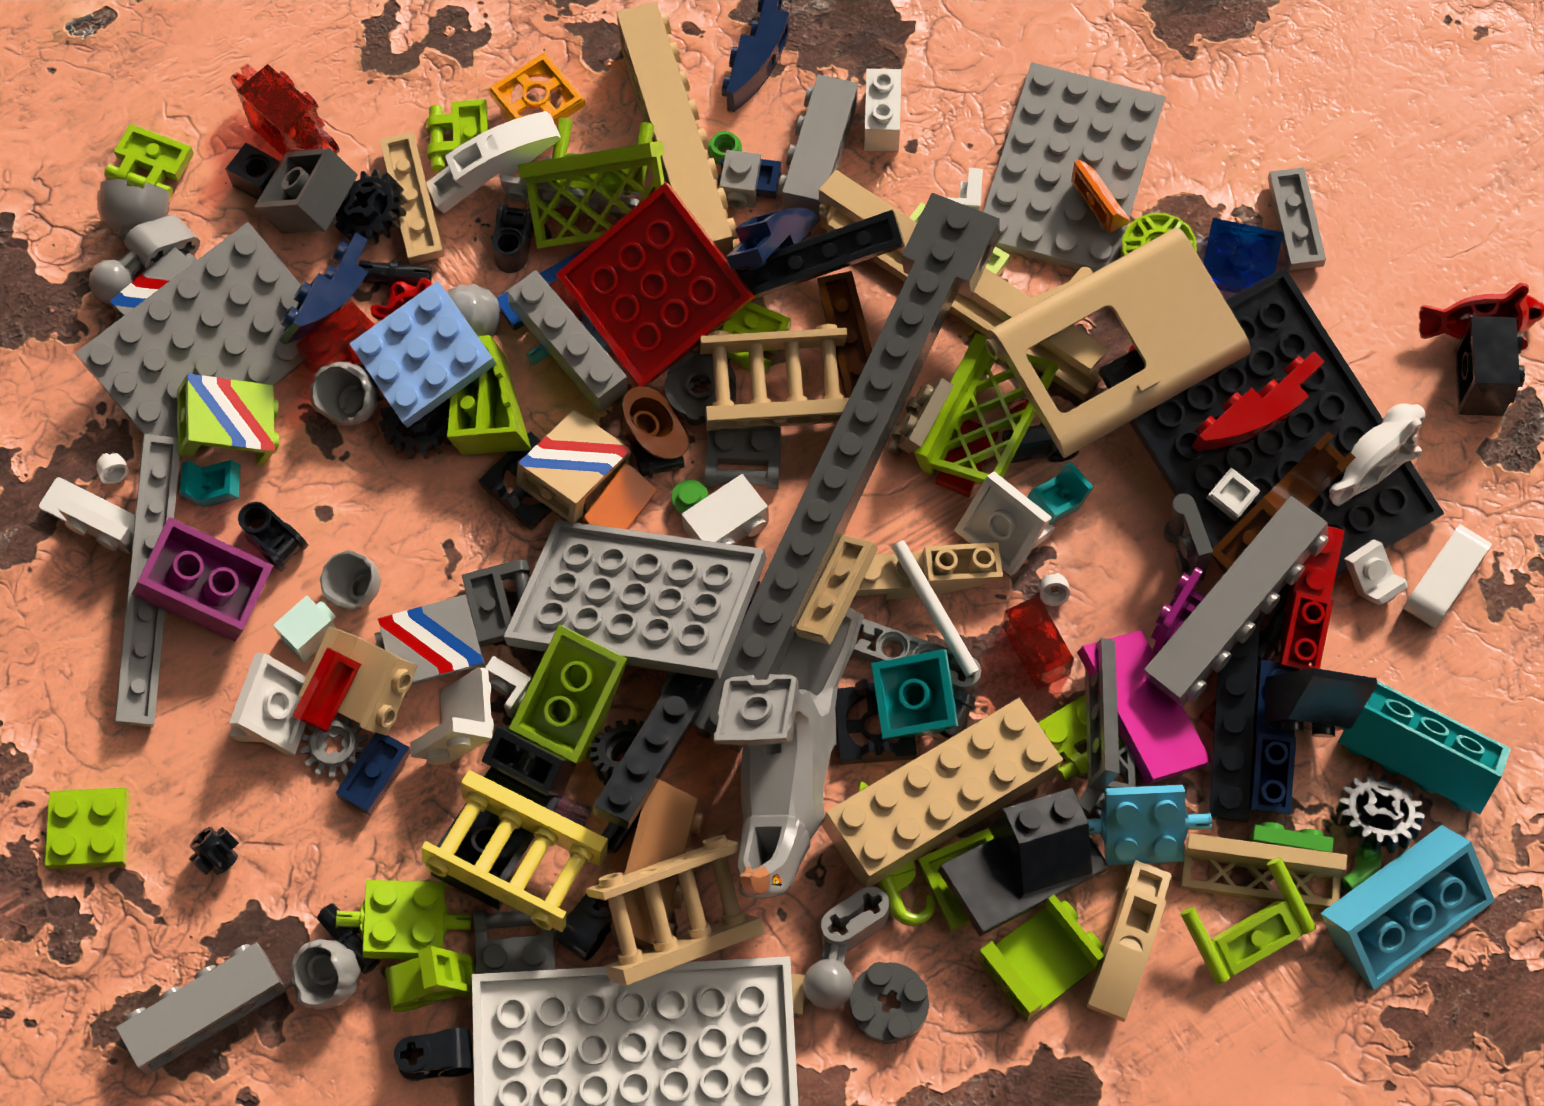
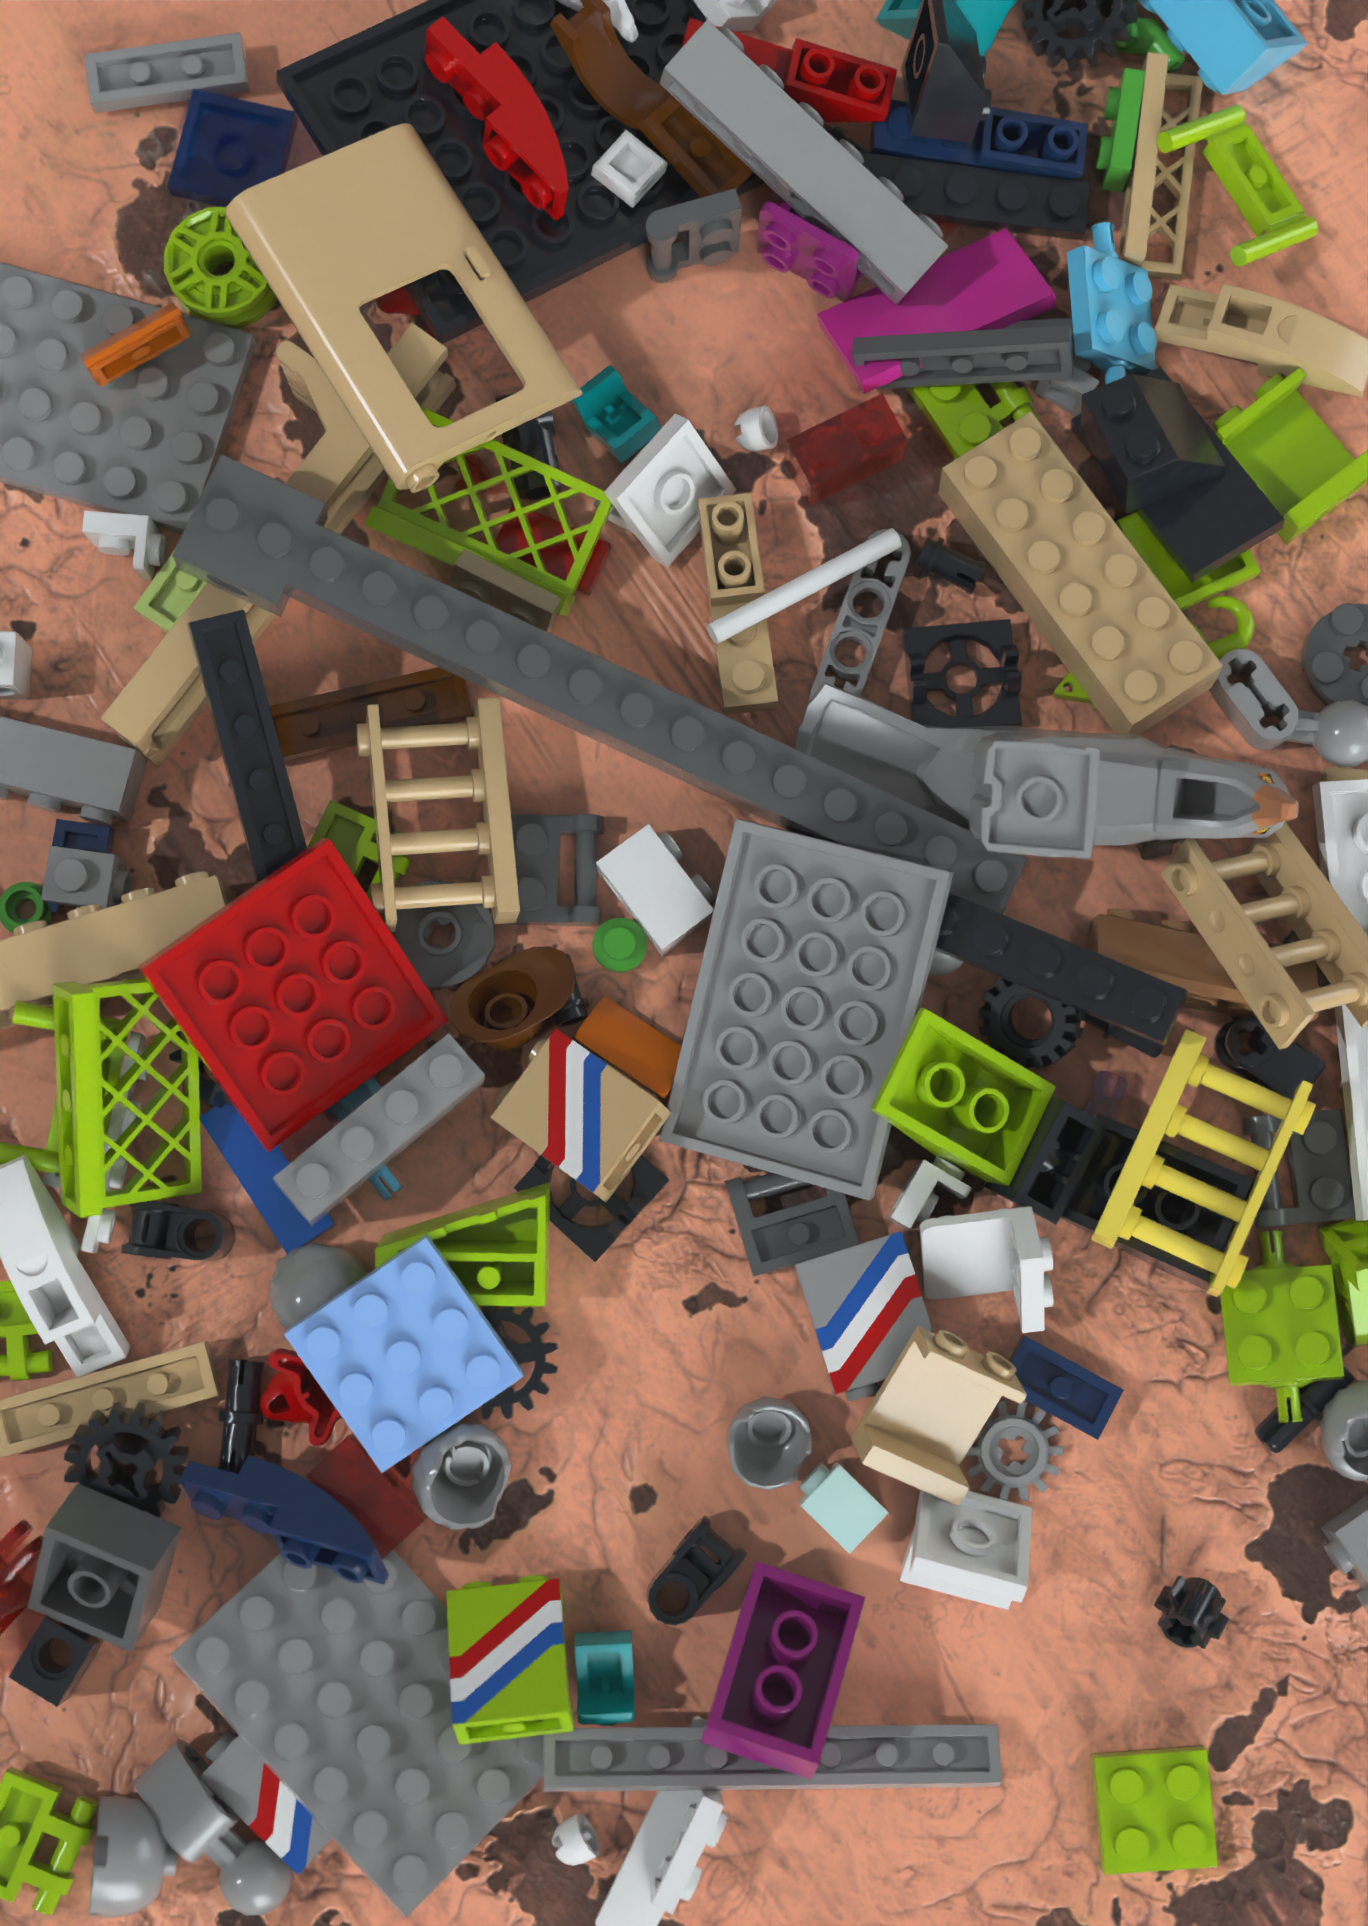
camera: 95 degrees left, 15 degrees up
red tile [293,647,361,733] -> none
dark blue slope [726,208,821,271] -> none
tan tile [794,535,878,645] -> none
teal slope [871,649,958,739] -> none

